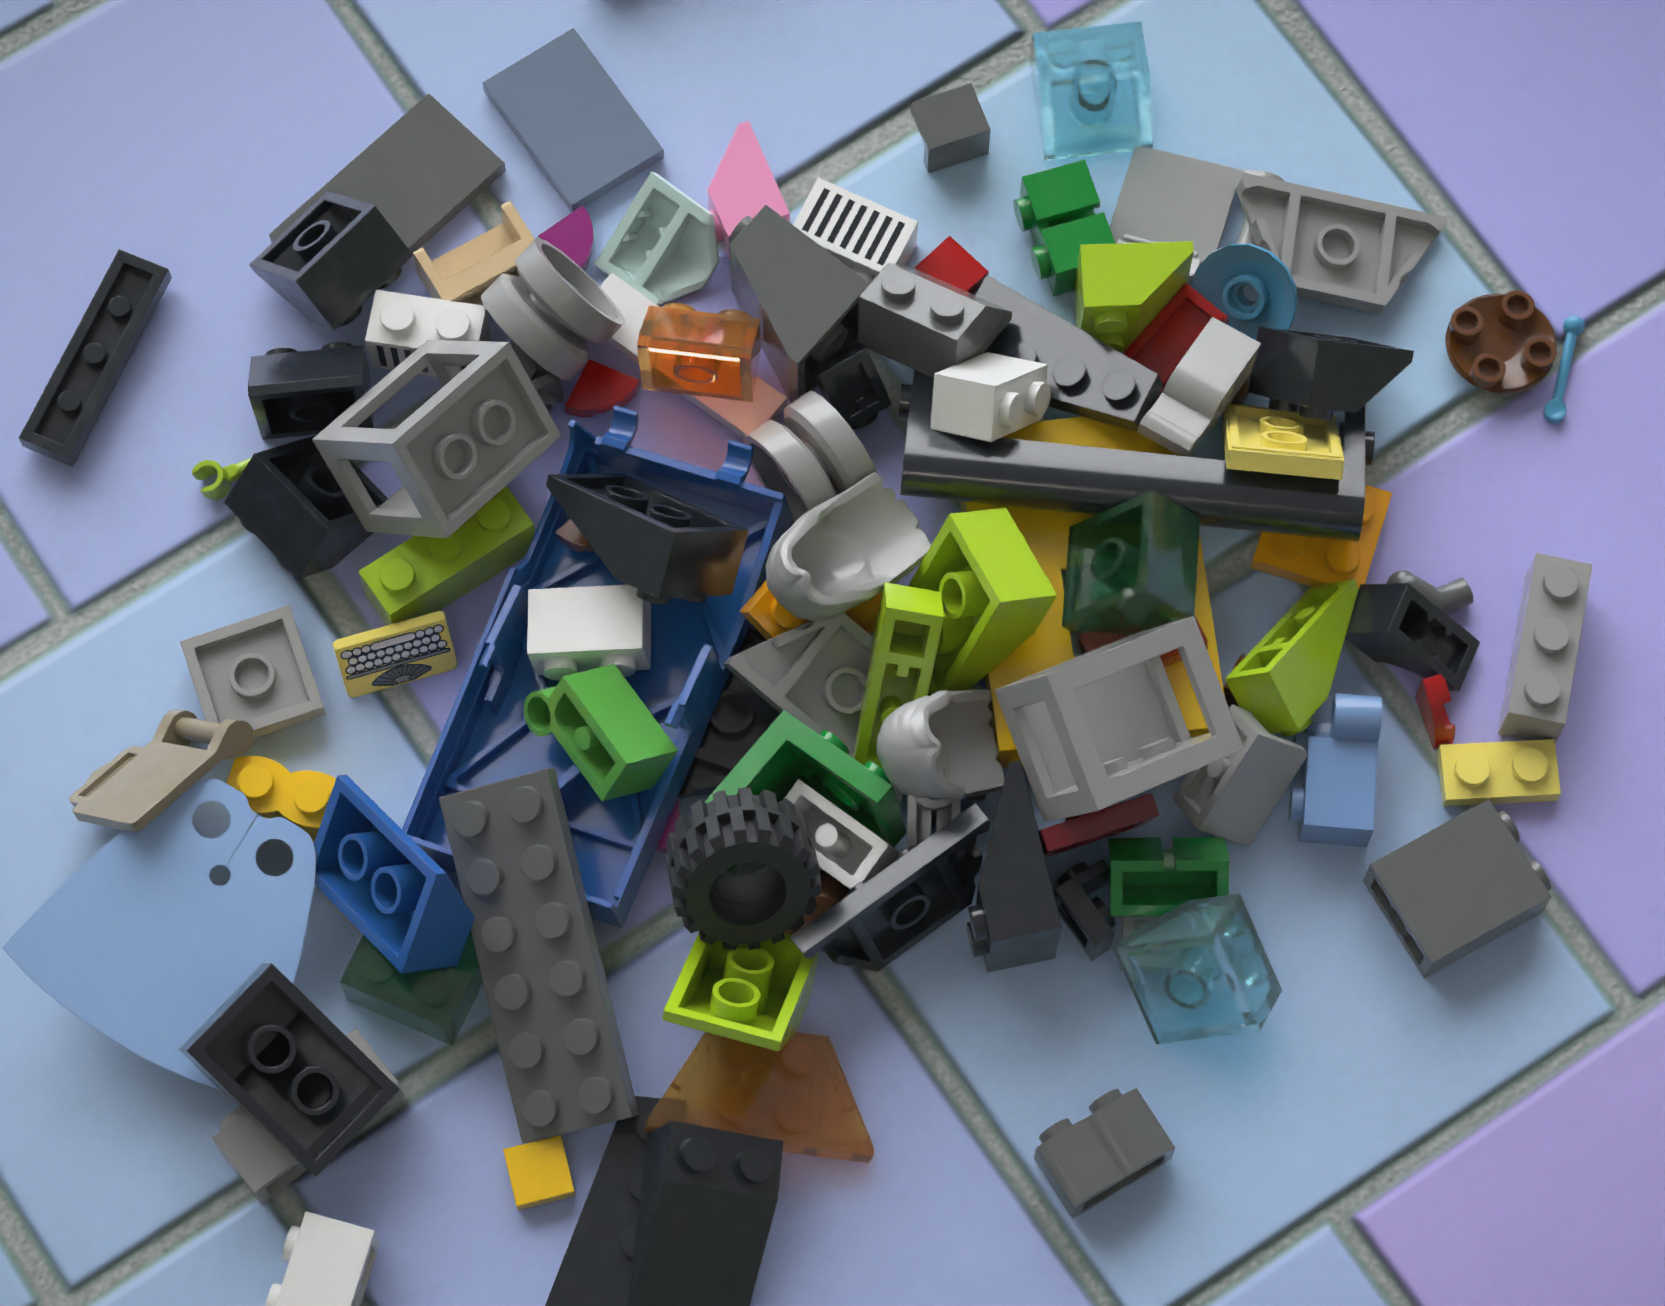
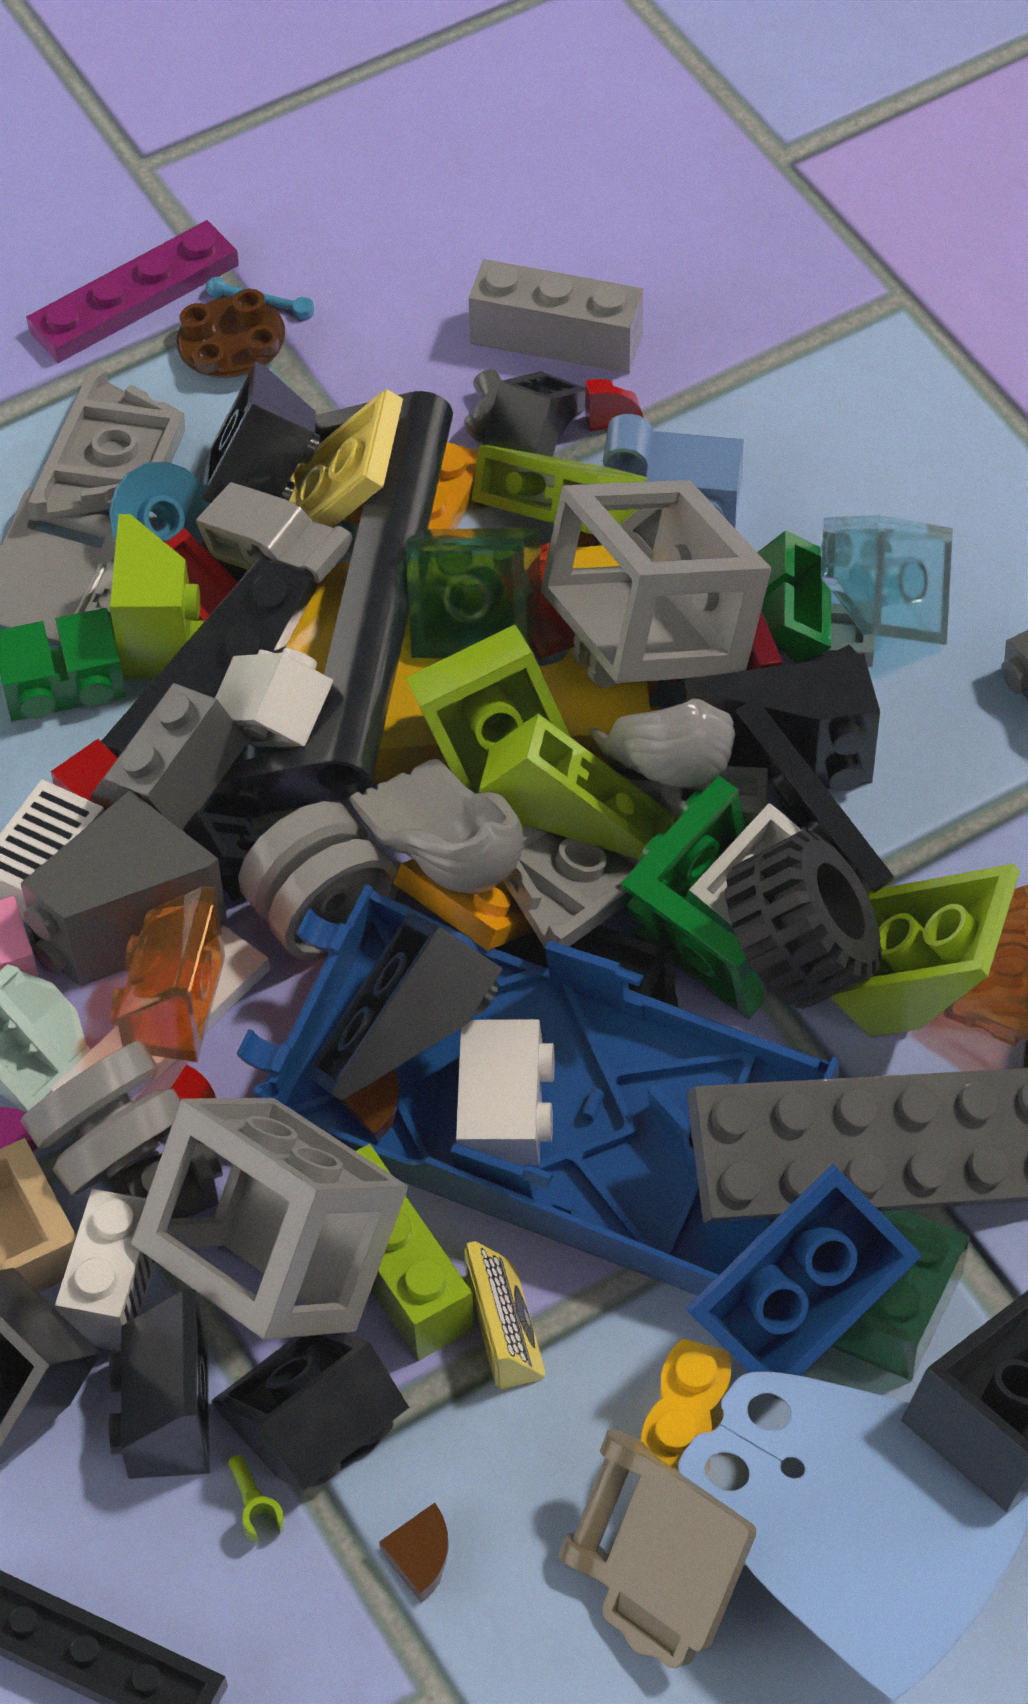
camera: 85 degrees left, 15 degrees down
light grey plate [180,605,326,738] -> none
bright green hinge [523,664,678,801] -> none
dark grey brick [1363,799,1552,978] -> none
light yellow plate [1437,739,1561,807] -> none
none -> magenta plate [26,220,239,363]
none -> reddish brown tile [379,1502,449,1603]

